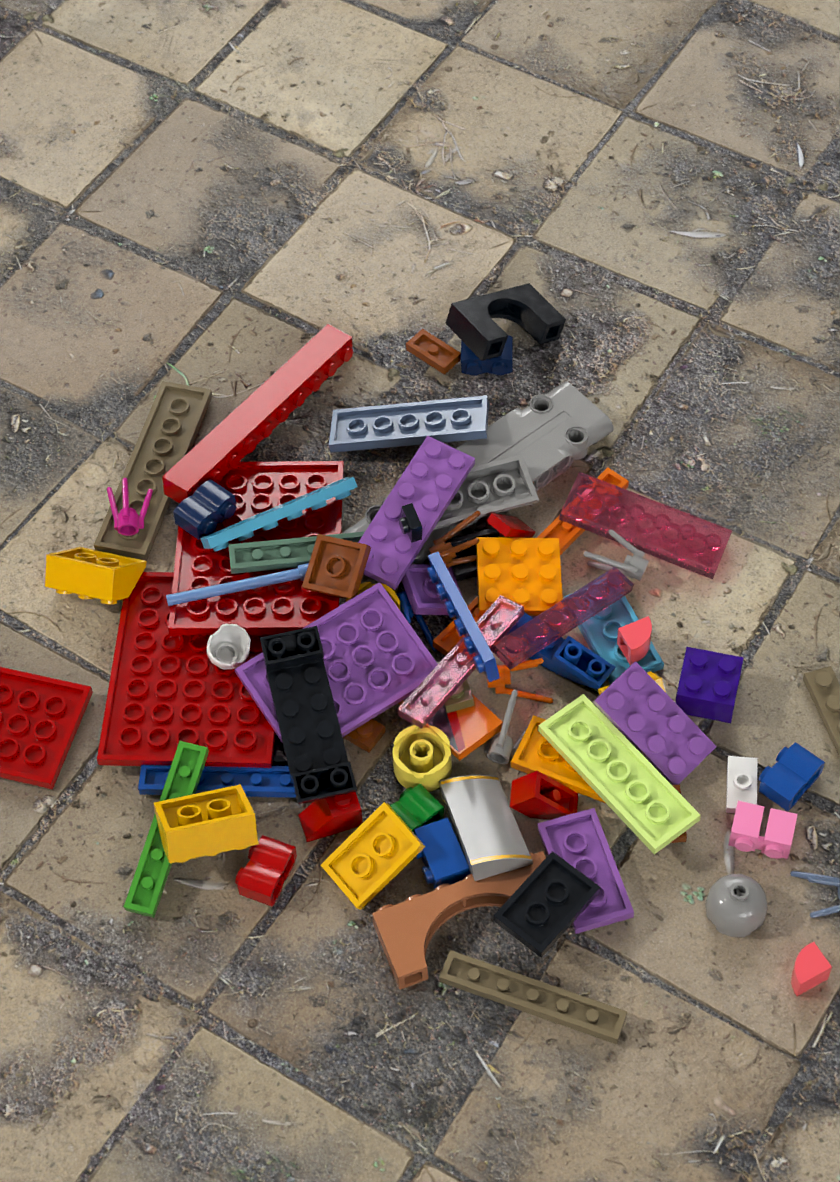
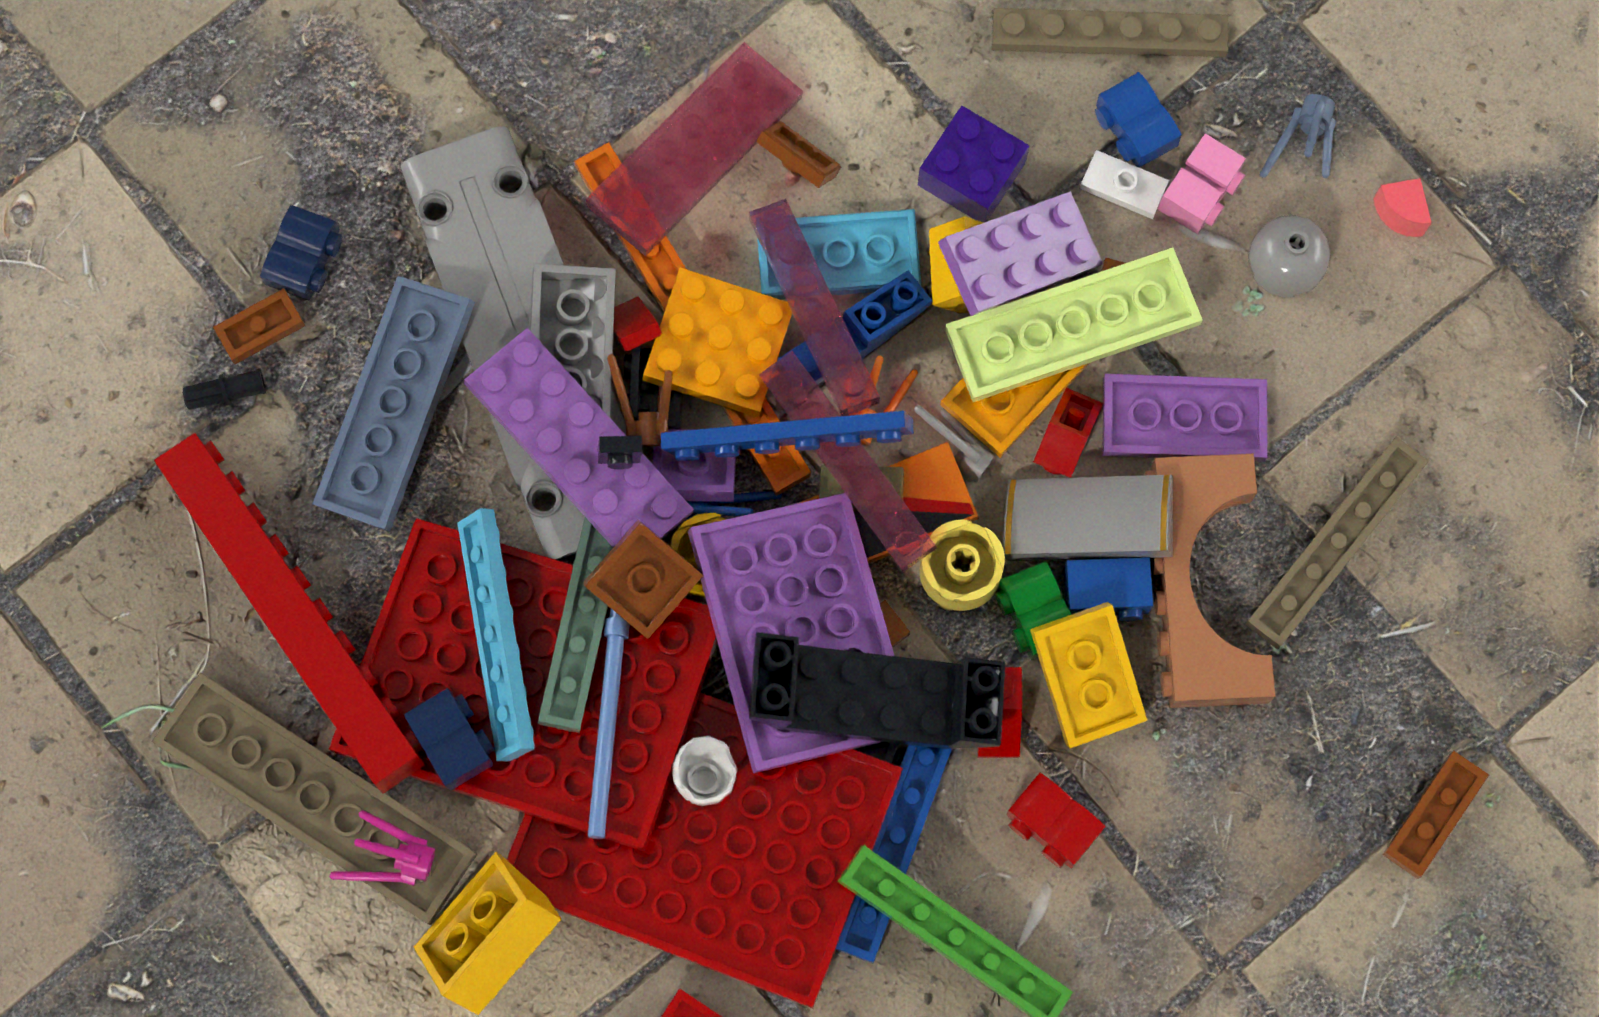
camera: 75 degrees left, 20 degrees up
yellow slope [153,784,258,864] -> none
black arch [445,283,566,361] -> none
black plate [493,851,601,958] -> none
light grey plant [584,530,649,581] -> none
coral brick [617,616,652,665] -> none
none -> black axle [183,368,266,410]
none -> dark orange plate [756,121,841,188]
none -> dark orange plate [1382,751,1489,879]

